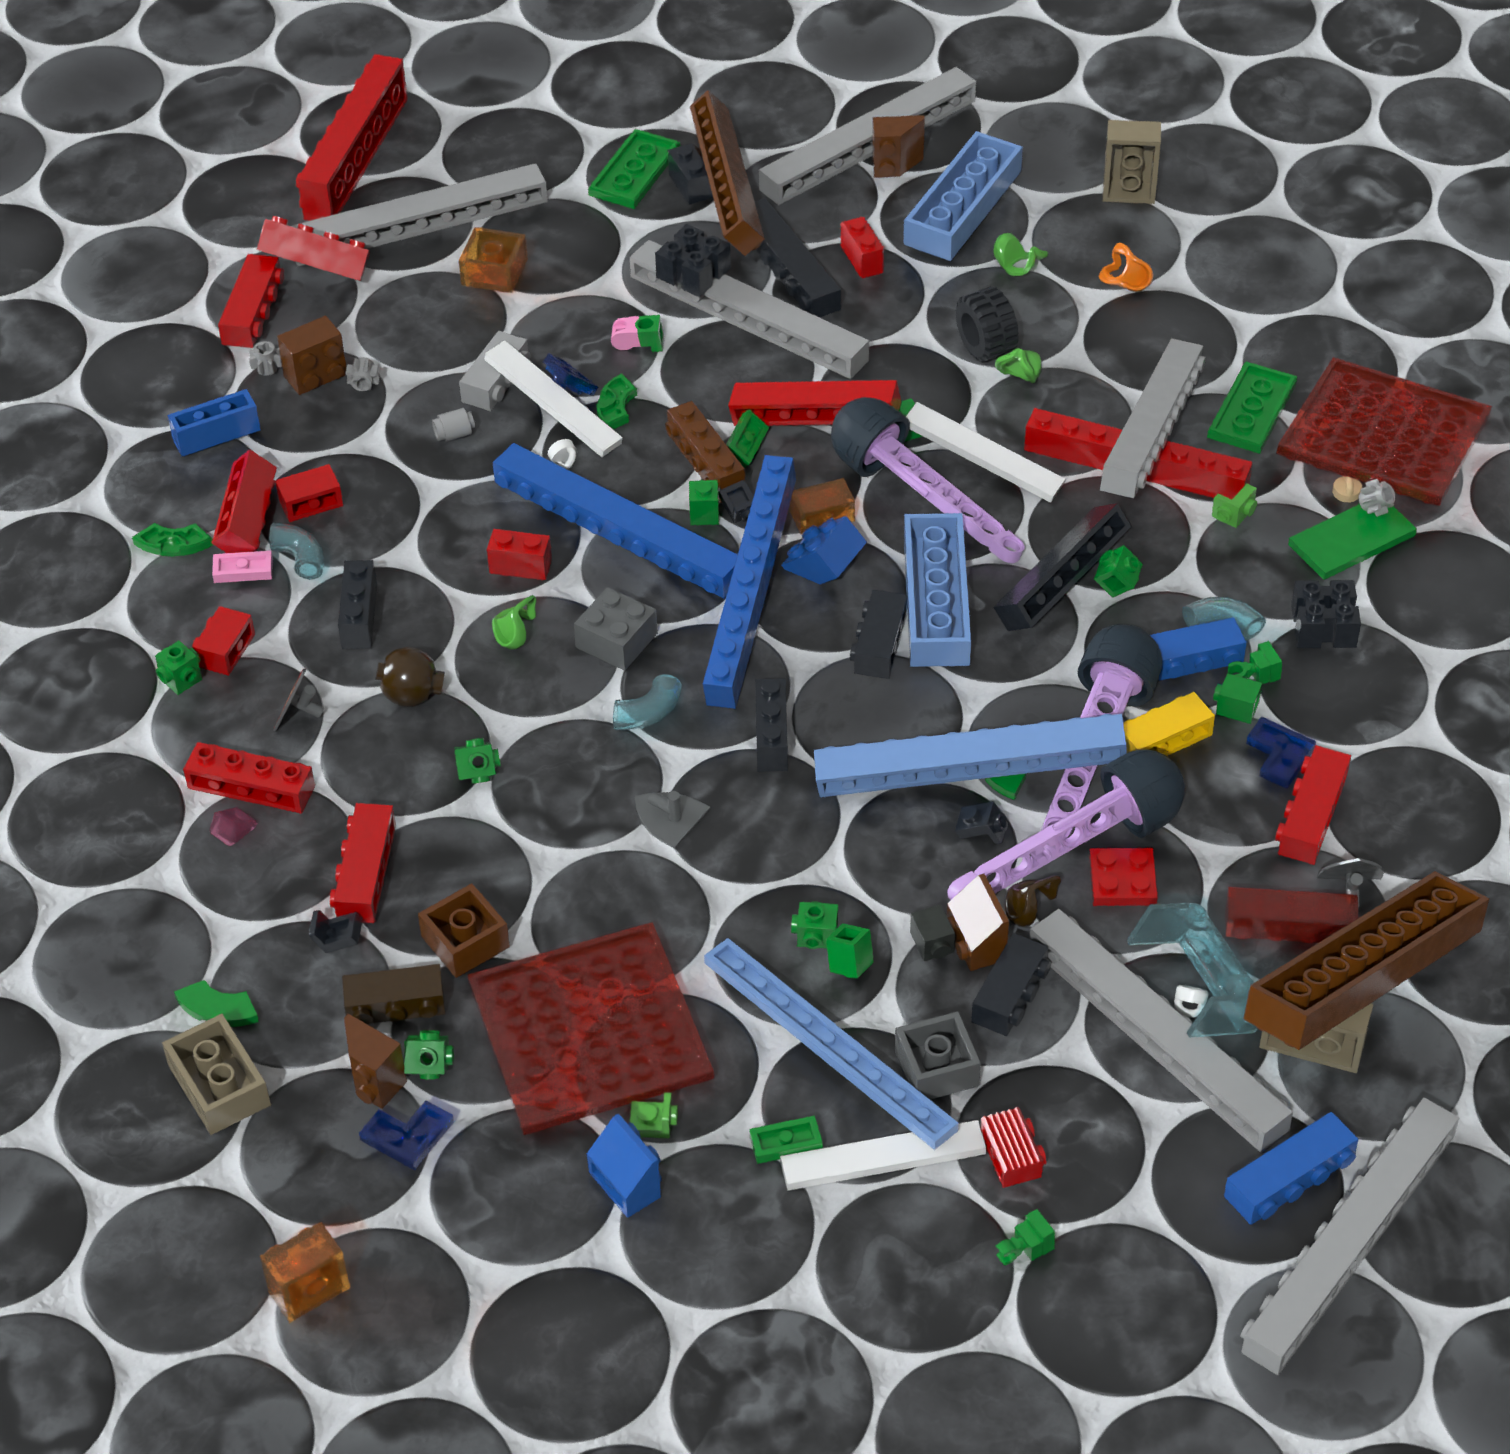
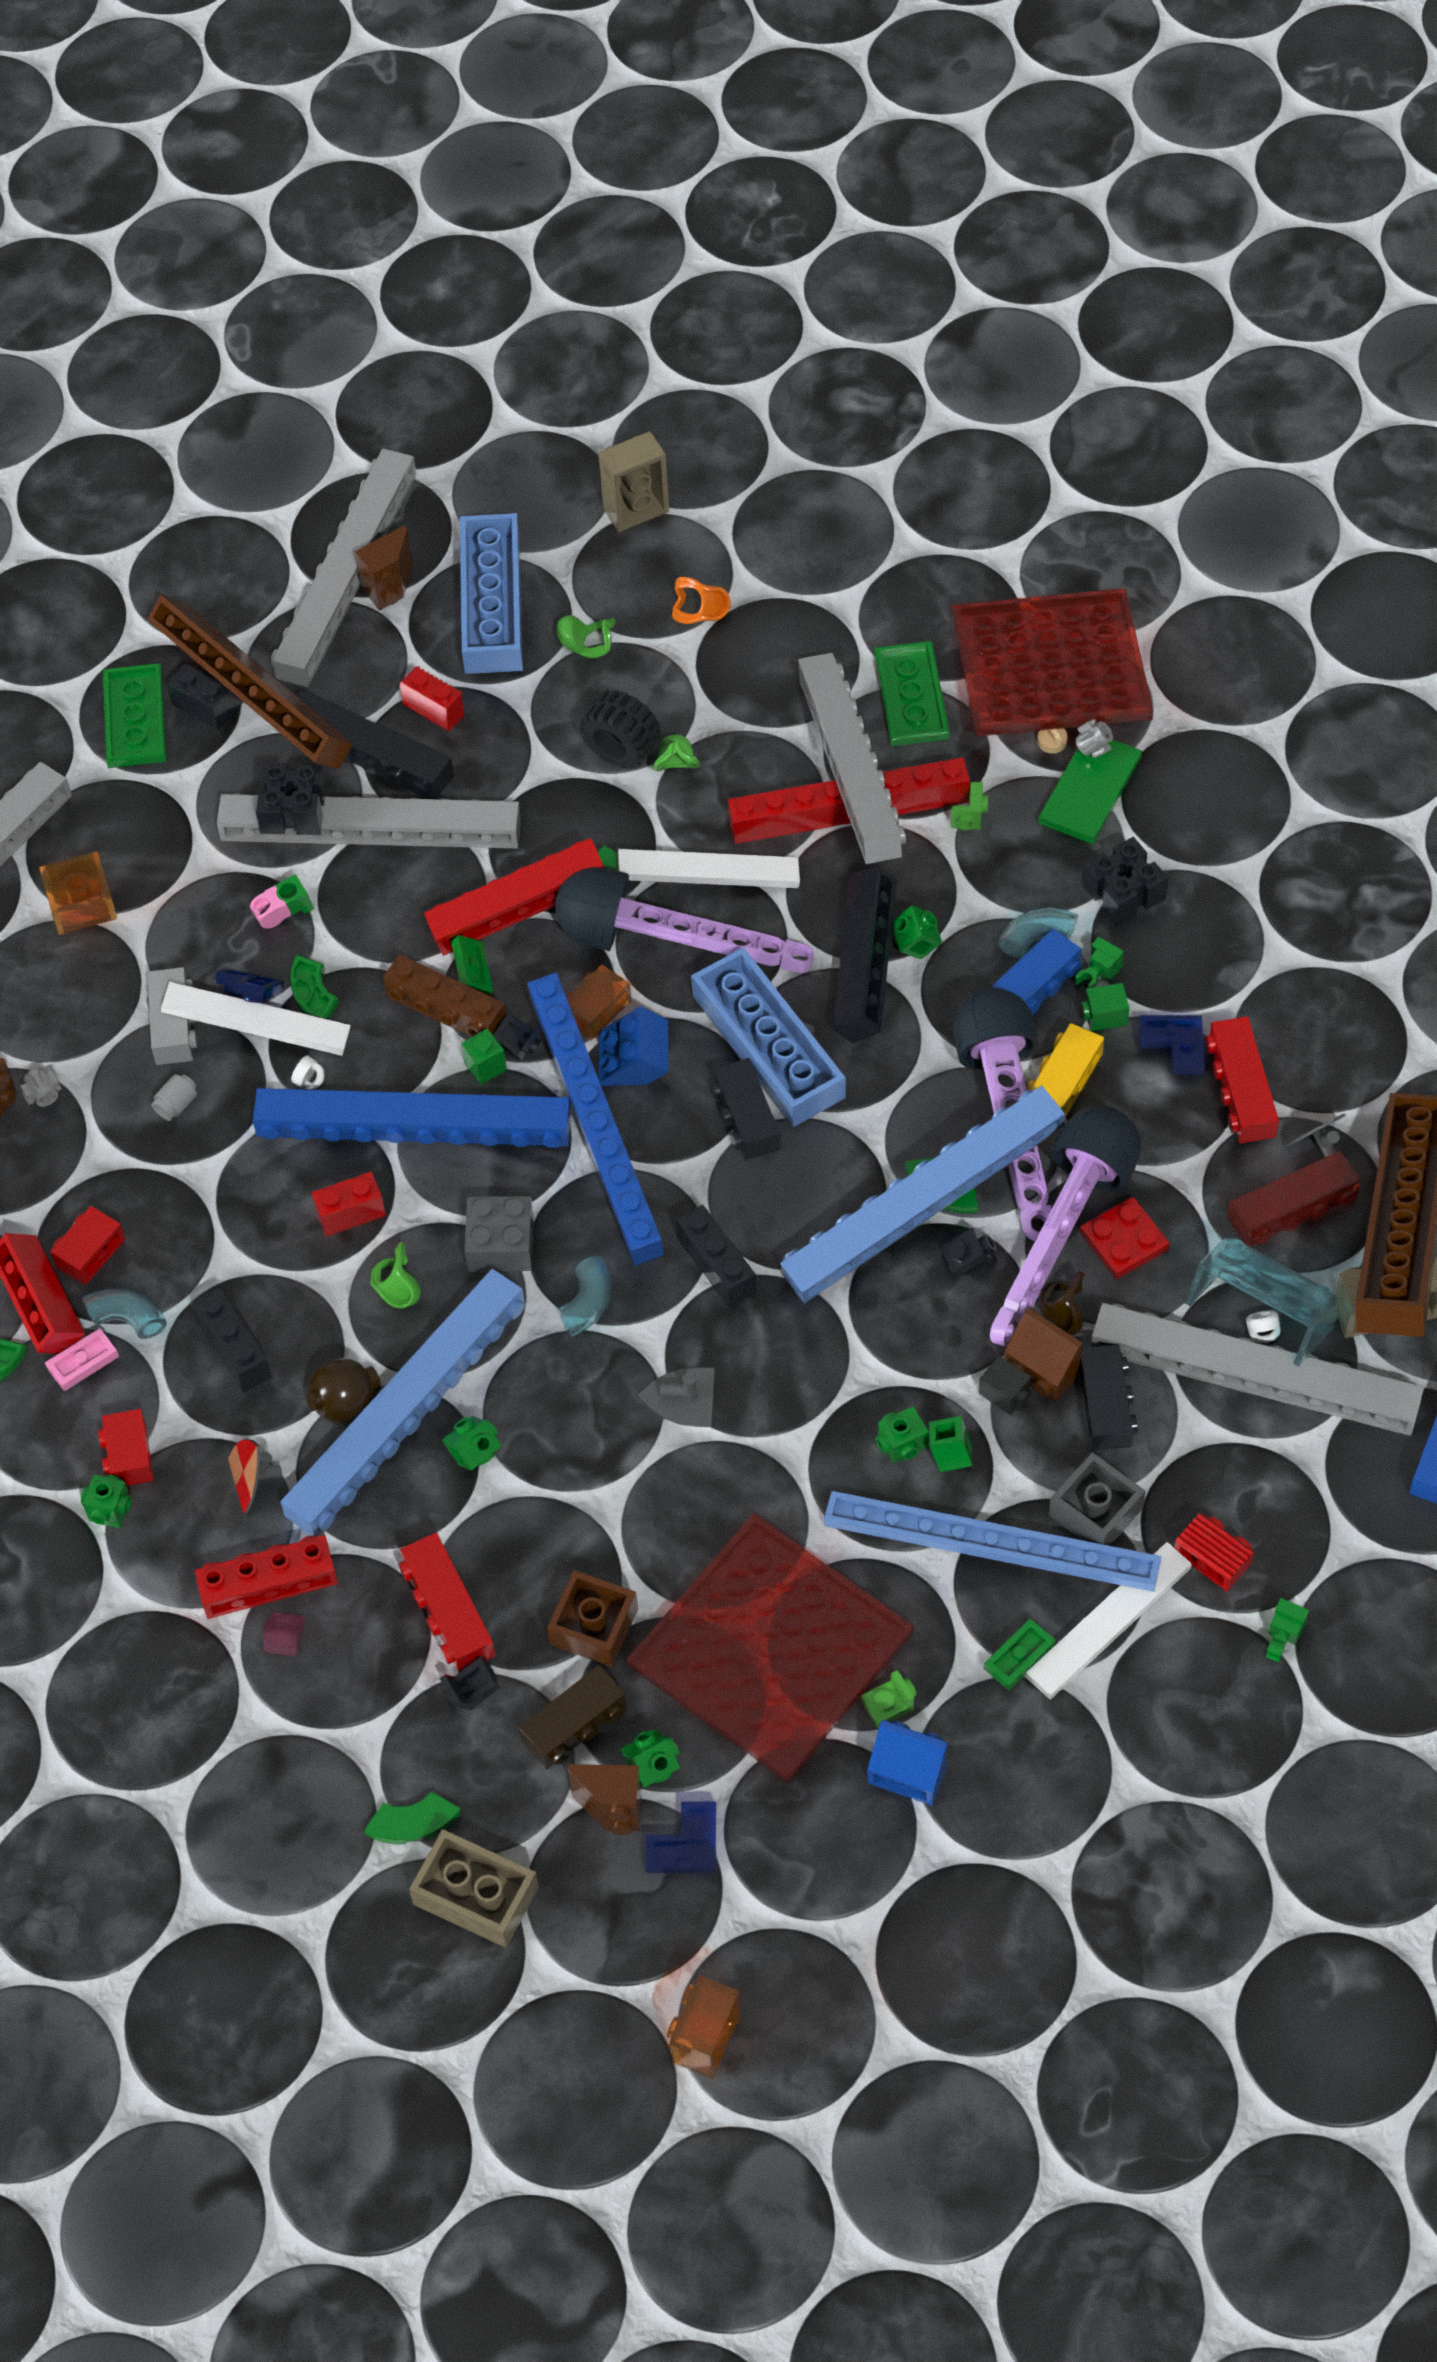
camera: 30 degrees left, 10 degrees up
none -> medium blue brick [280,1268,525,1536]

